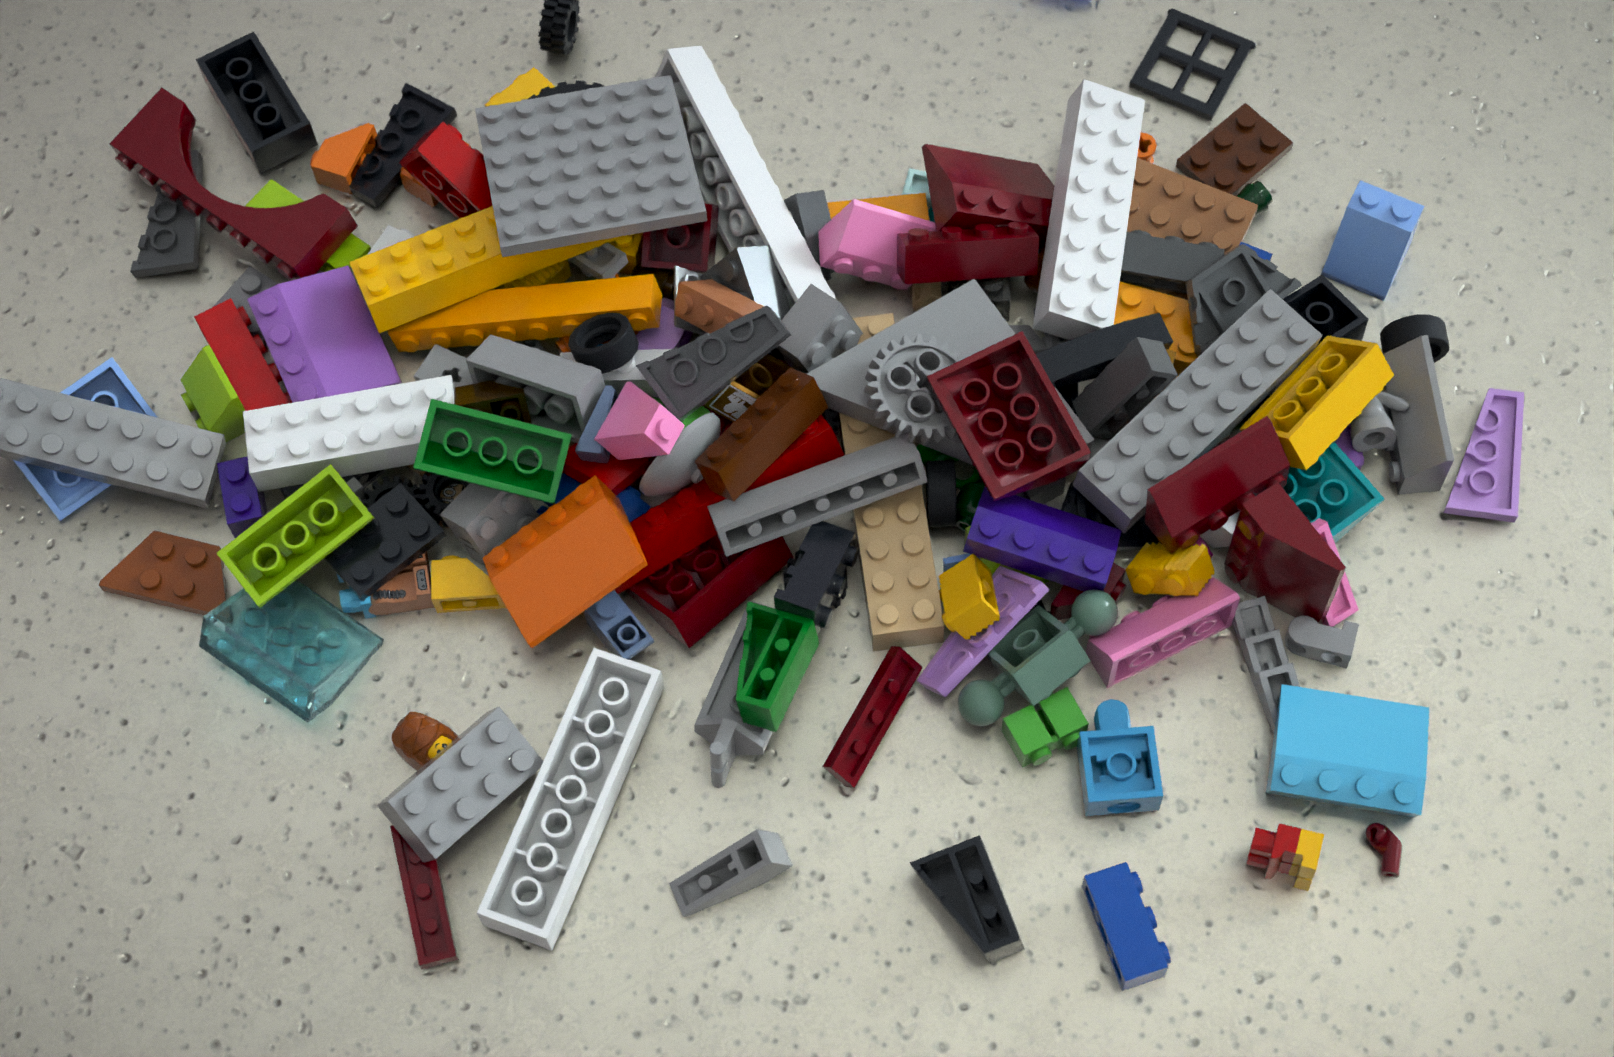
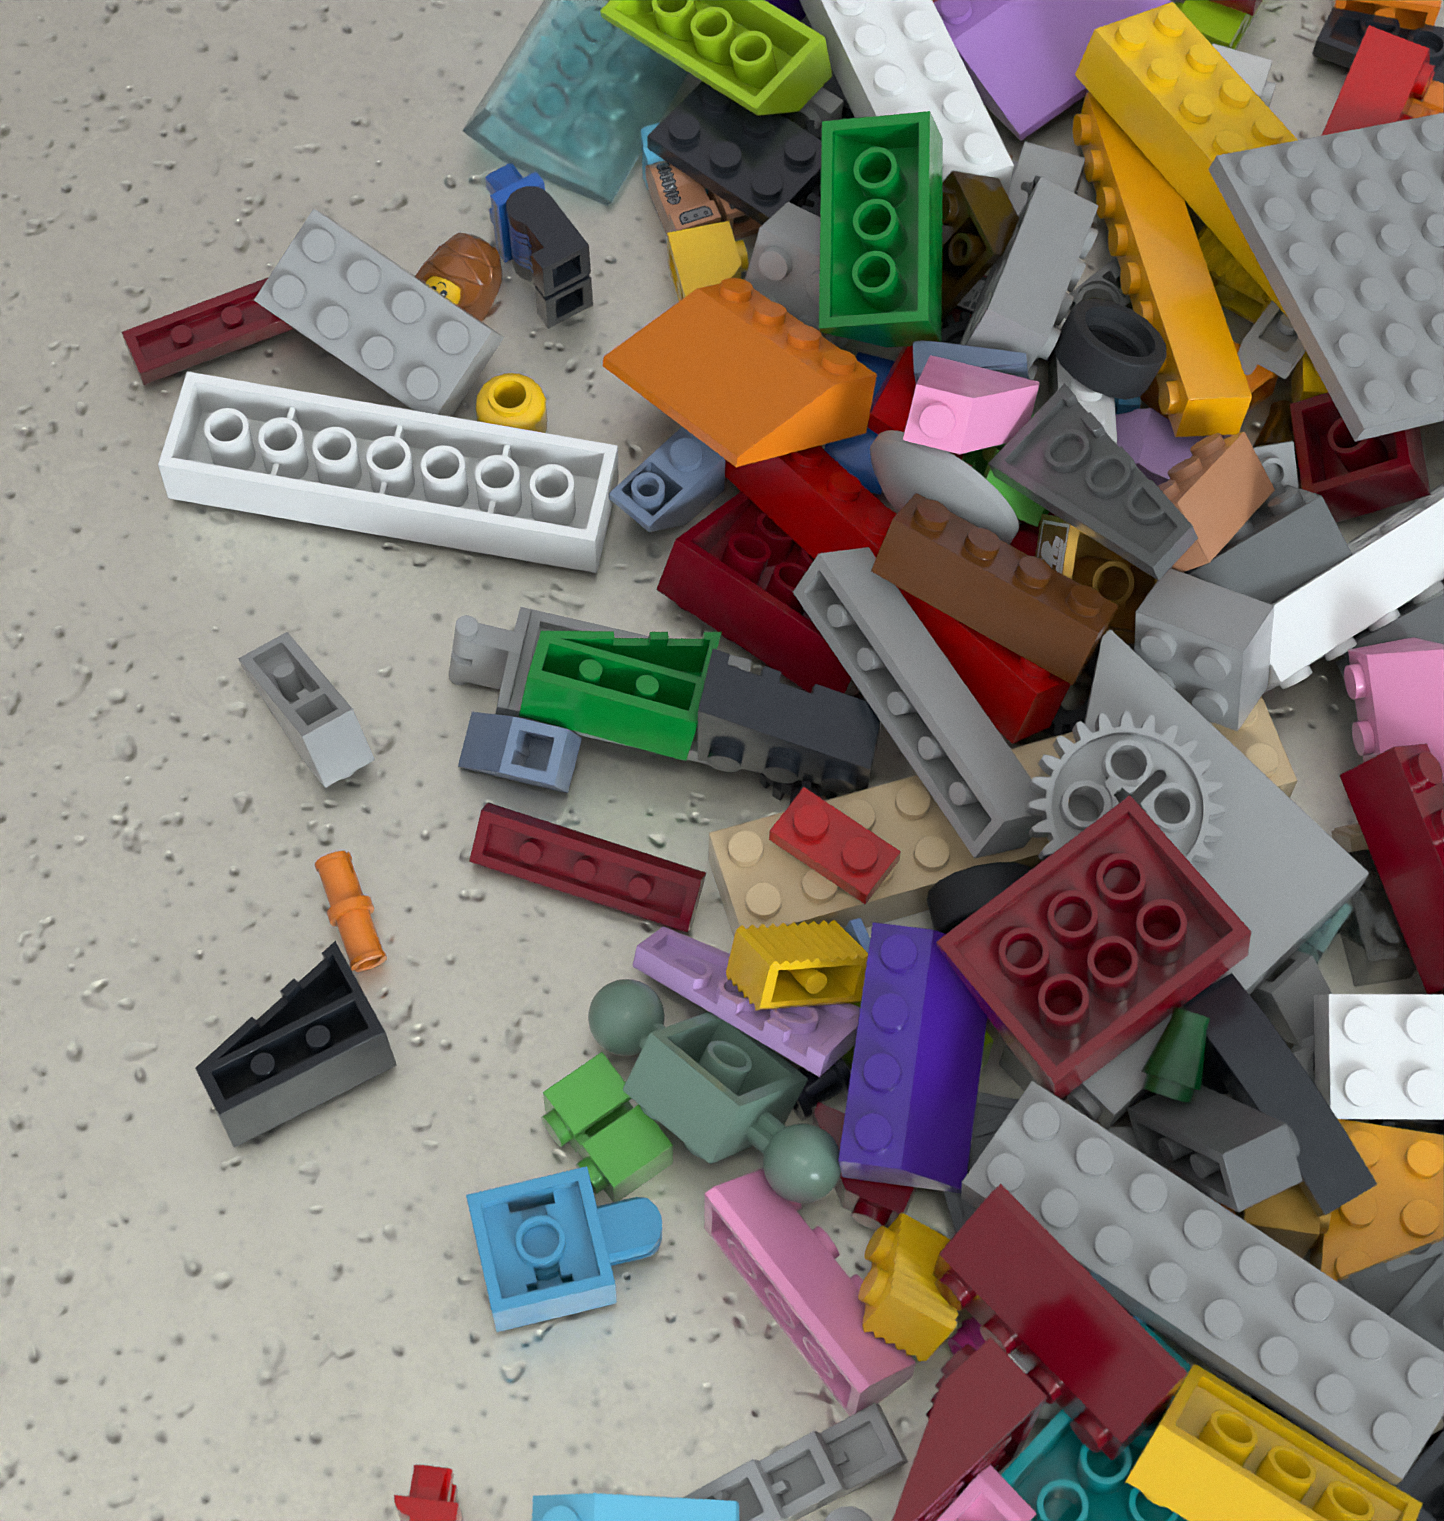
camera: 75 degrees right, 0 degrees up
blue brick [1082,862,1171,991] -> none
none -> orange pin [315,850,387,972]
none -> sand blue slope [458,712,582,793]
none -> yellow head [476,373,548,433]
none -> black hips [485,163,593,329]
none -> red plate [769,787,901,905]
none -> dark green cone [1141,1007,1210,1104]

